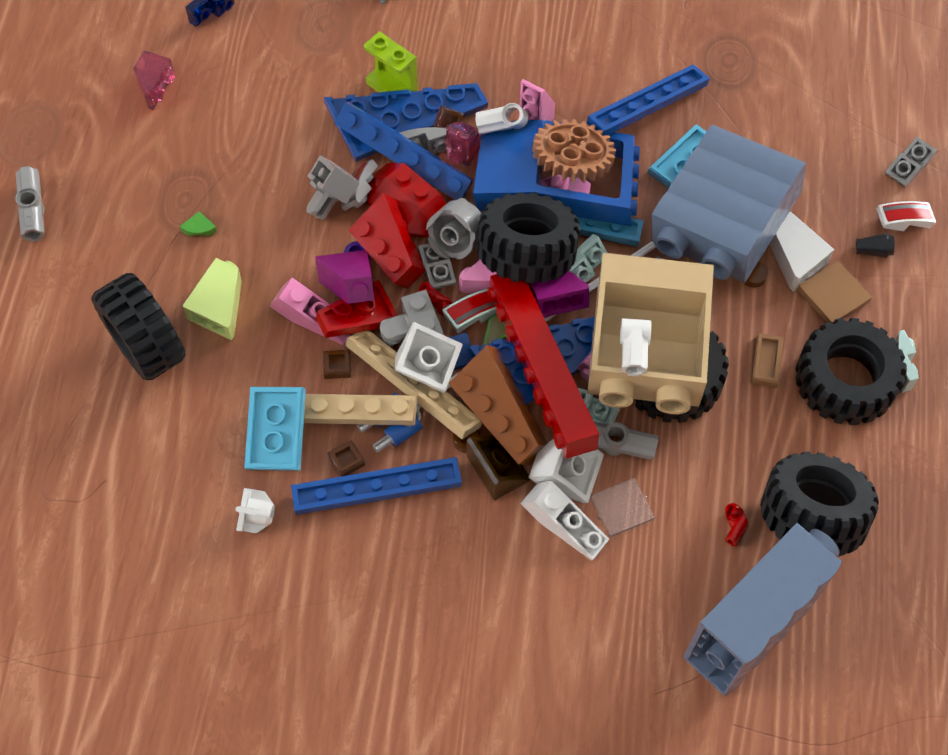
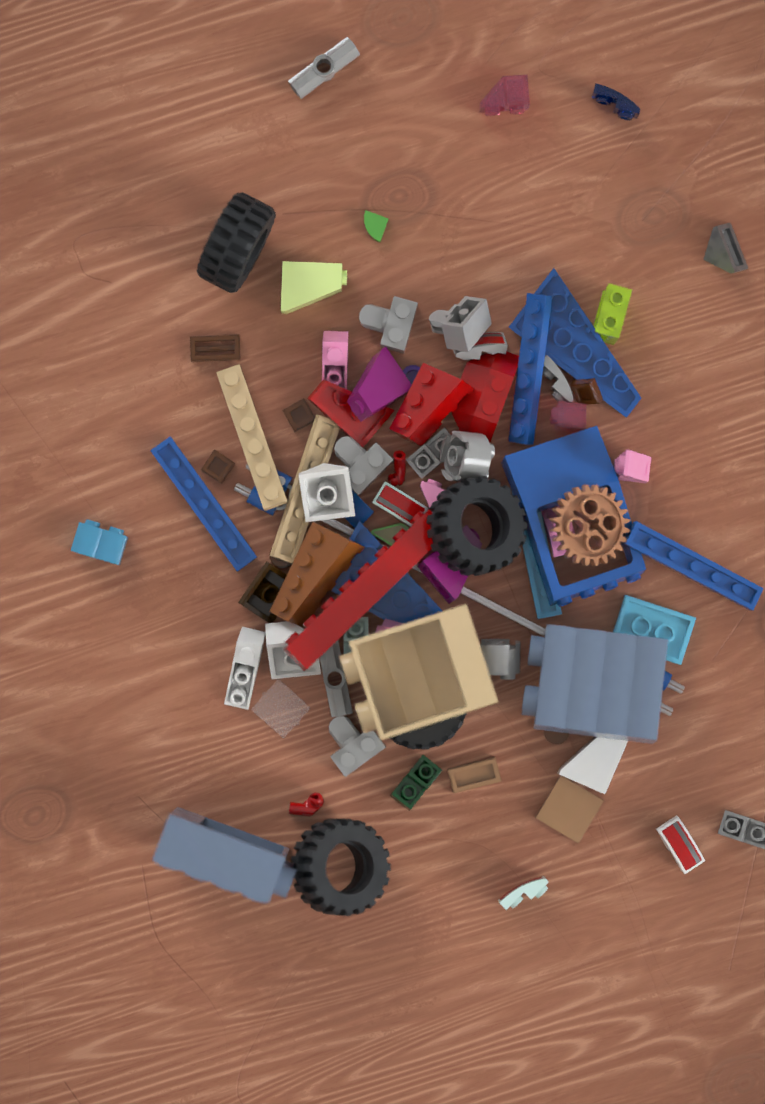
camera: 65 degrees right, 25 degrees up
white piece [236,488,275,533] -> none
medium azure tile [244,387,306,471] -> none
white piece [475,103,528,135] -> none
light aqua slope [569,234,607,283] -> none
white piece [620,318,651,376] -> none
black tyre [795,318,907,425] -> none
black cone [856,232,895,258] -> none
none -> dark azure brick [71,519,128,566]
none -> reddish brown tile [190,335,241,362]
none -> light grey brick [329,716,386,777]
none -> light grey brick [359,296,418,354]
none -> dark green slope [390,755,442,811]

